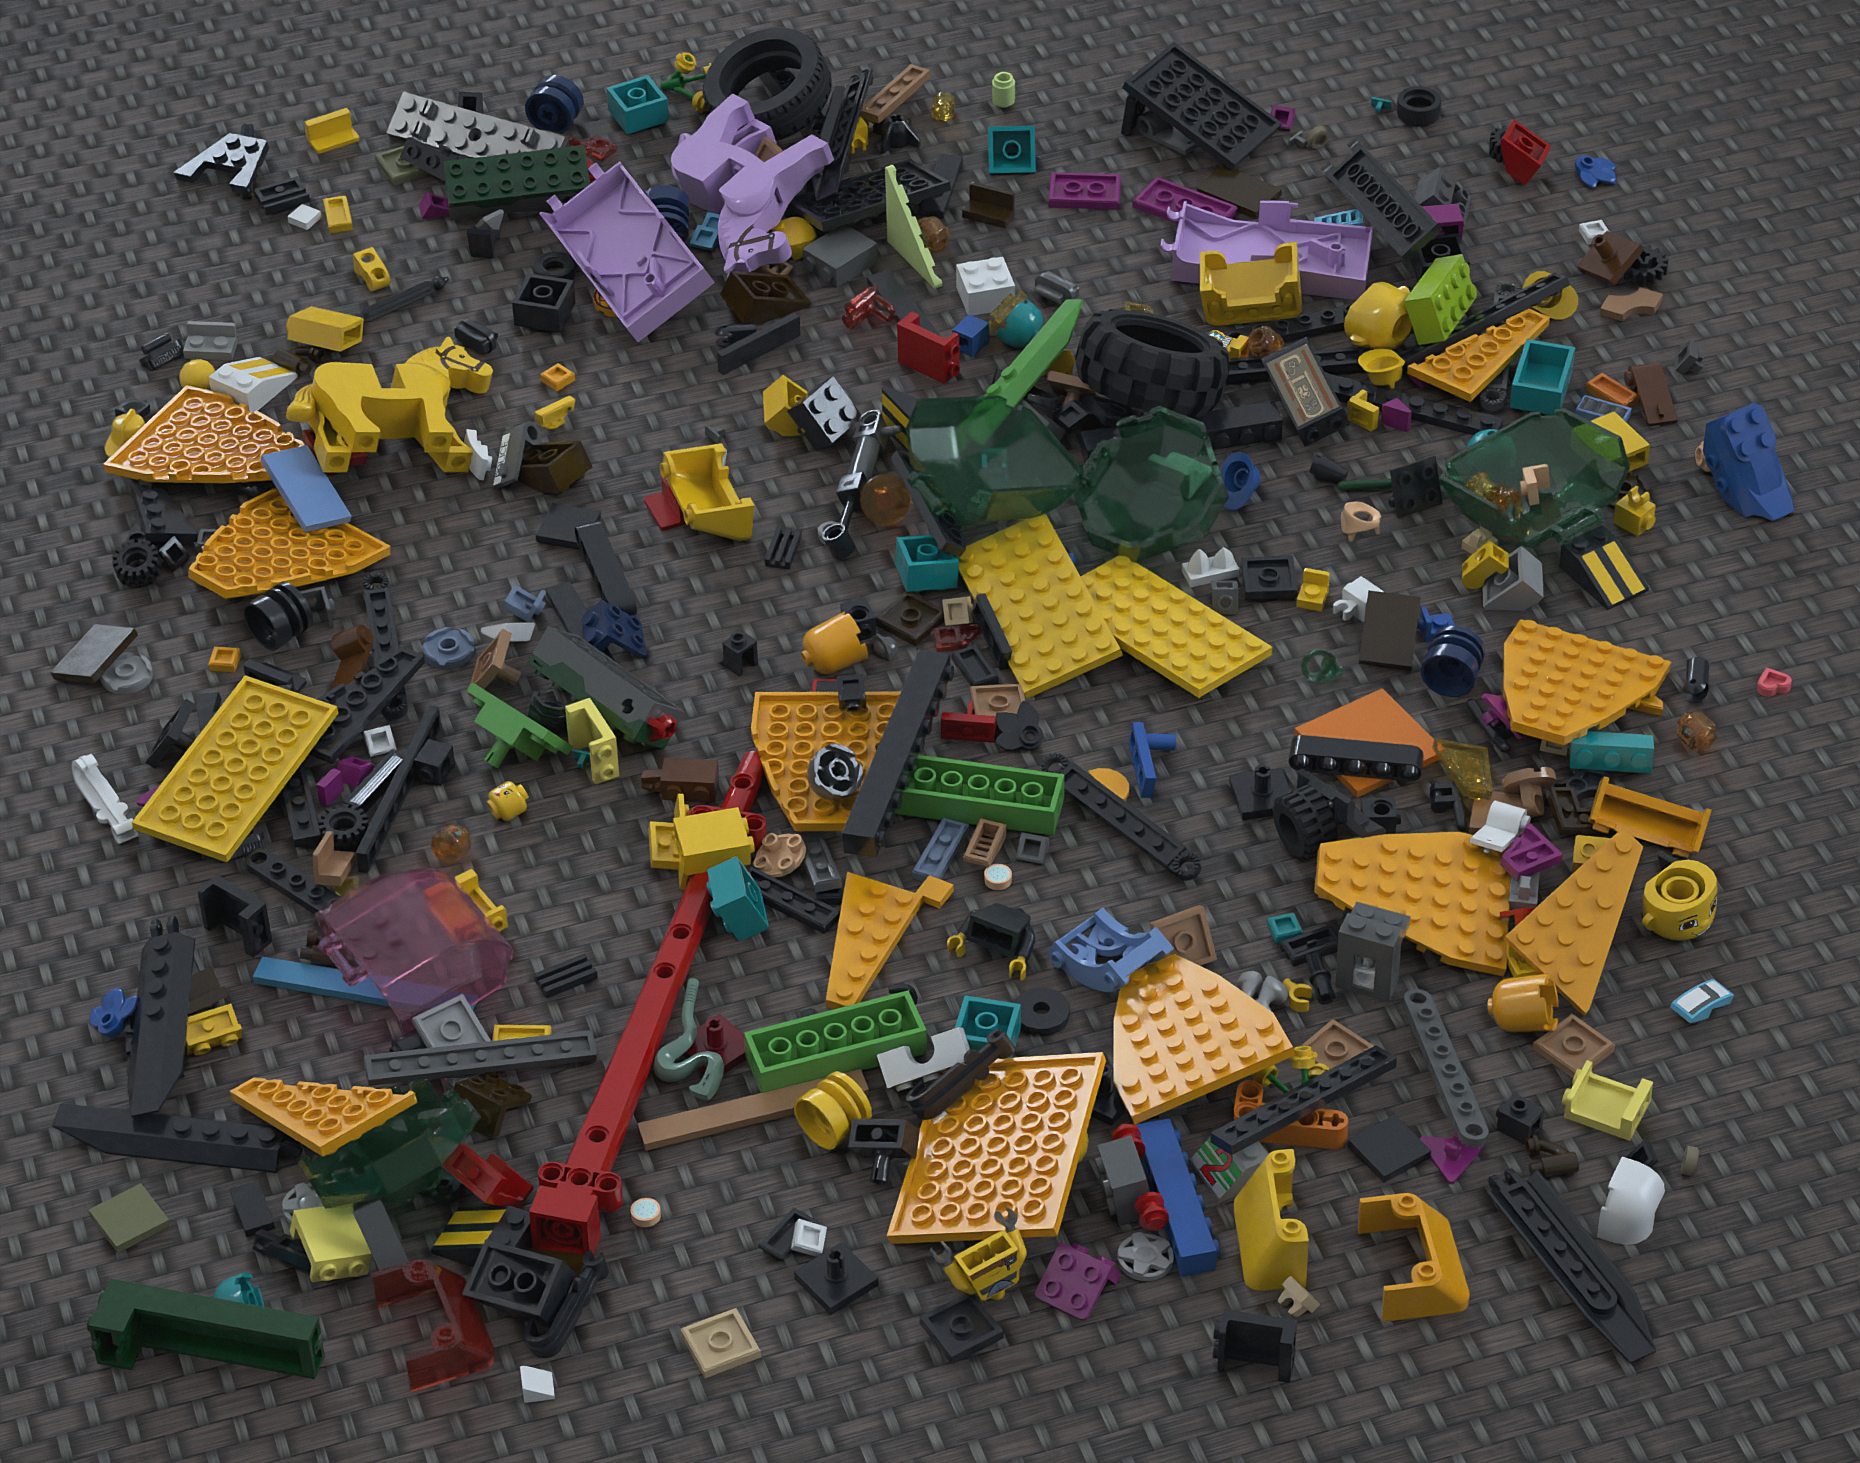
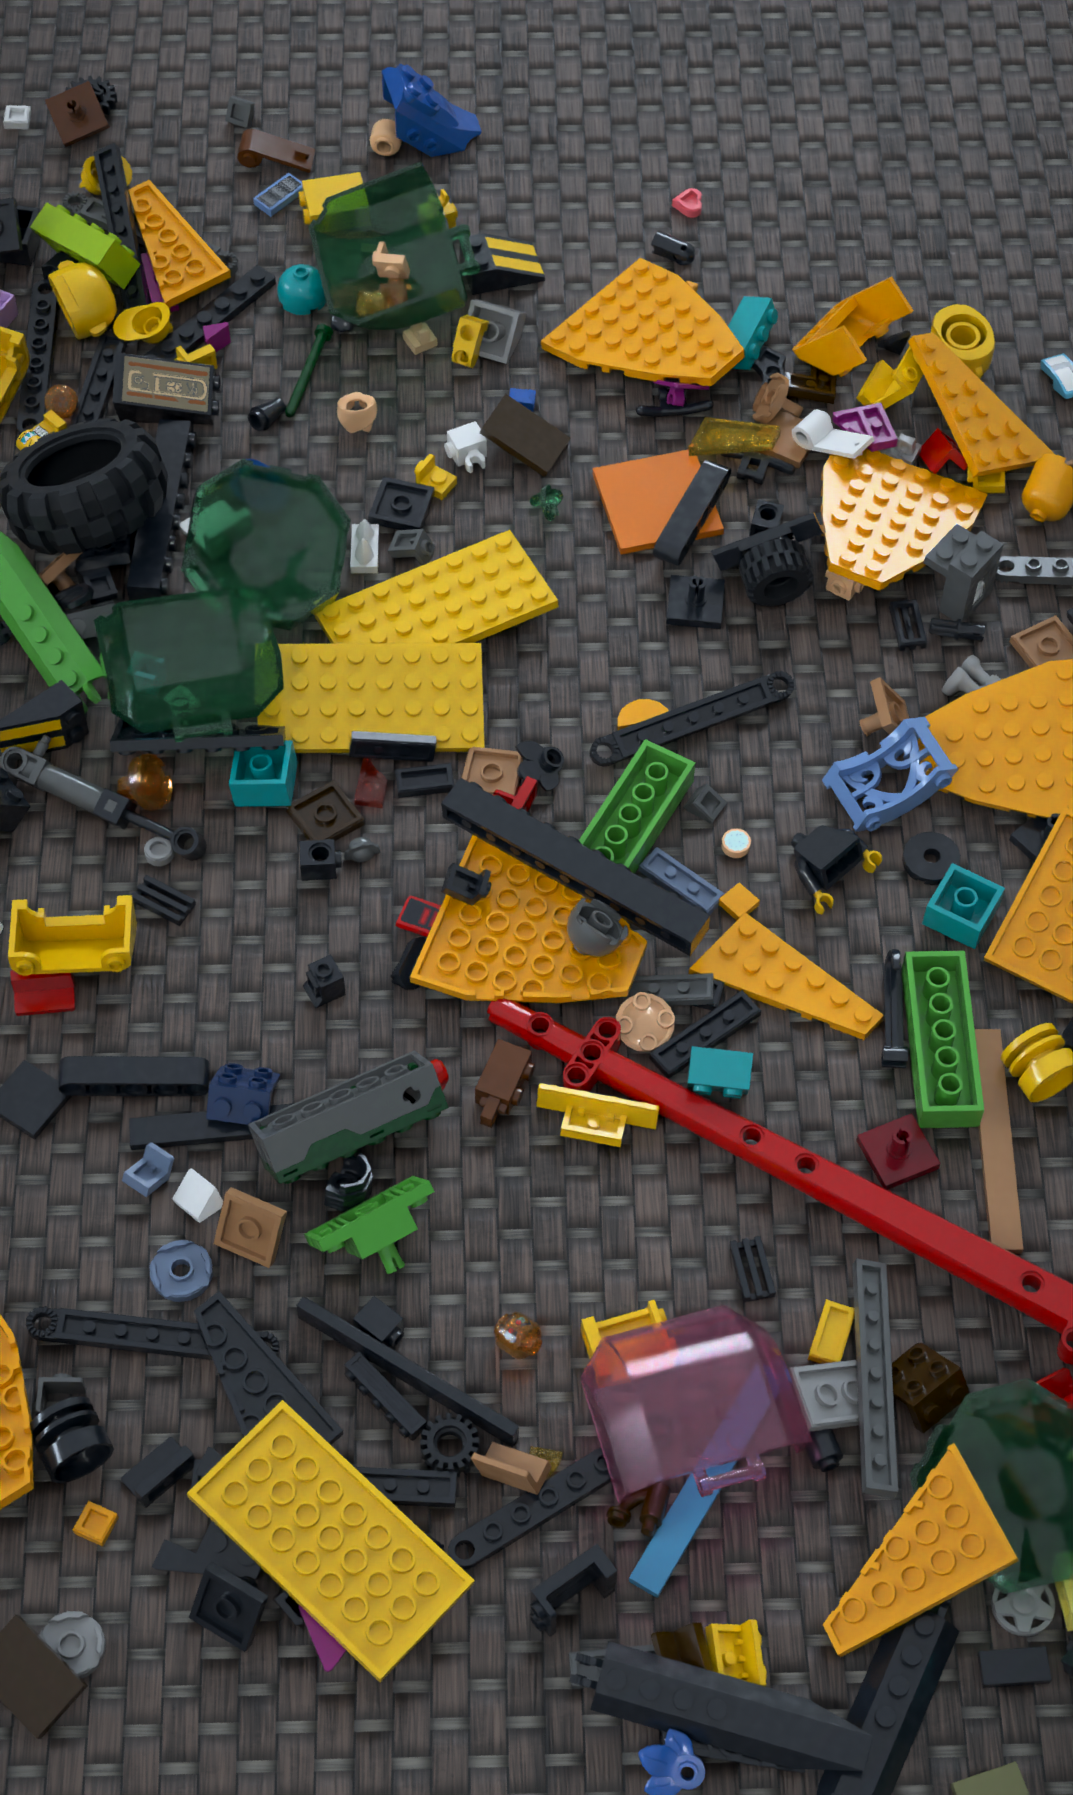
camera: 75 degrees left, 15 degrees up
white piece [72,754,139,844] -> none
magenta tile [317,768,344,807] -> none
reddish brown door [331,625,374,690] -> none
magenta slope [337,756,375,787] -> none
white slope [363,725,397,757] -> none
yellow head [486,781,529,822] -> none
light yellow panel [565,698,619,784] -> none
teal piece [573,749,591,769] -> none
sand green animal [654,978,724,1100] -> none
yellow brick [673,807,755,876] -> none
light orange cylinder [801,612,868,675] -> none
white arch [877,1027,970,1092] -> none
black piece [906,1028,1016,1120] -> none
tan tile [942,596,973,626] -> none
medium nougat slope [963,818,1006,867] -> none
blue piece [1128,722,1176,798] -> none
teal tile [1267,912,1303,944] -> none
yellow piece [1283,978,1312,1012] -> none
black hinge [1388,456,1443,518] -> none
dark blue wheel [1420,626,1485,697] -> none
teal piece [1510,339,1575,416] -> none
orange tile [1585,373,1639,408] -> none
medium nougat tile [1600,287,1663,322] -> none
clear orange head [1677,711,1717,751] -> none

